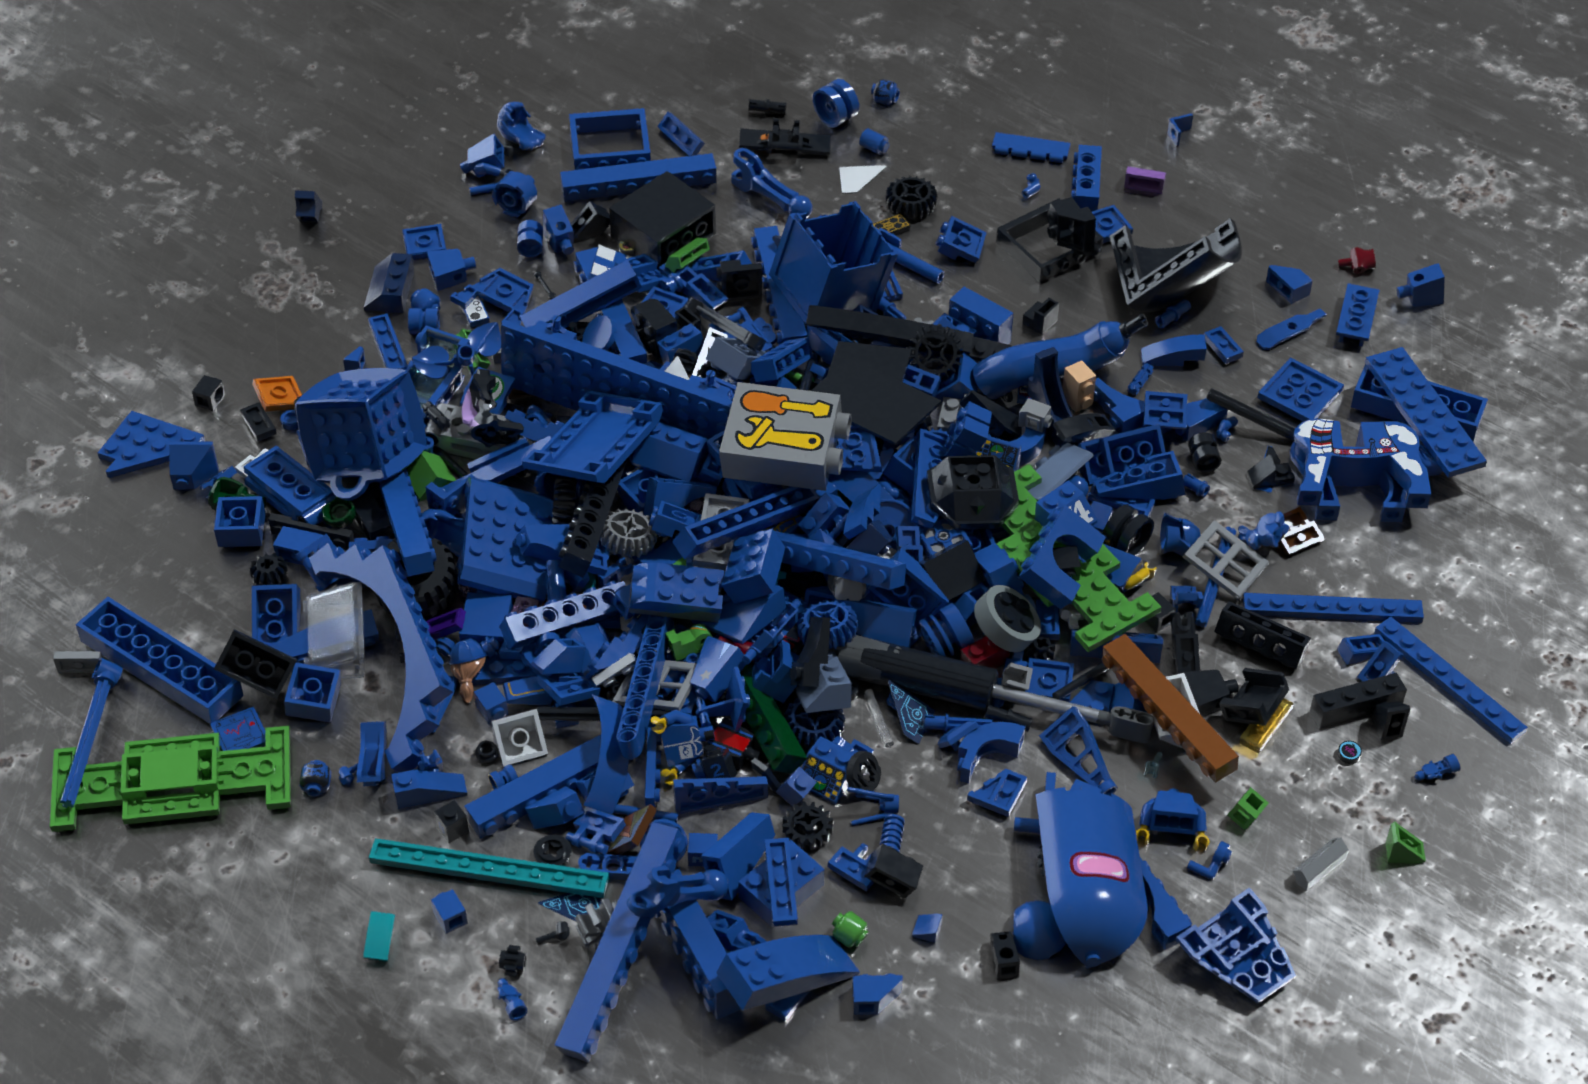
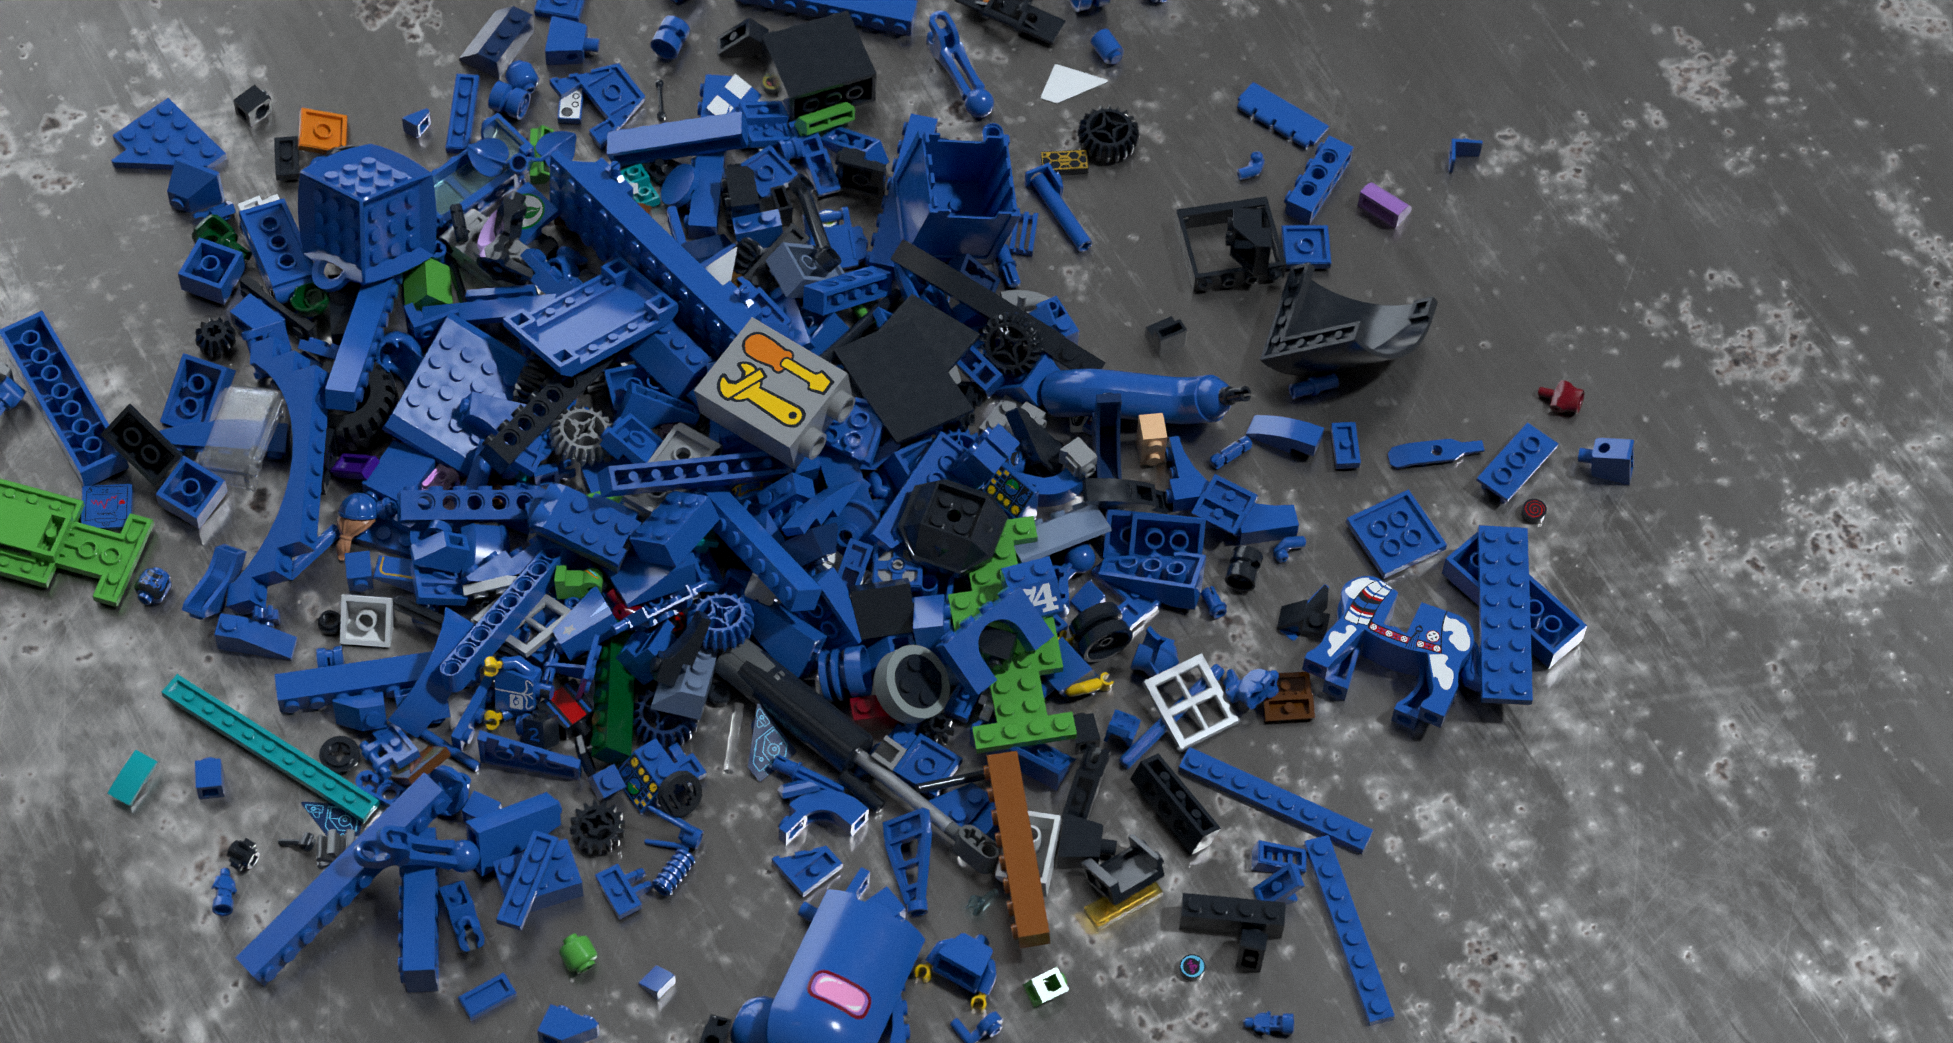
camera: 20 degrees right, 10 degrees up
blue hand [338,763,358,785] -> none
black brick [434,800,469,843] -> none
blue plate [435,637,455,657] -> none
blue torso [543,205,574,255] -> none
blue slope [716,935,860,1011] -> none
black brick [864,844,924,898] -> none
blue plate [936,216,987,263] -> none
blue brick [948,287,1014,344] -> none
black axle [1206,388,1295,442] -> none
blue slope [1266,265,1313,304] -> none
none -> black tile [1521,499,1547,524]

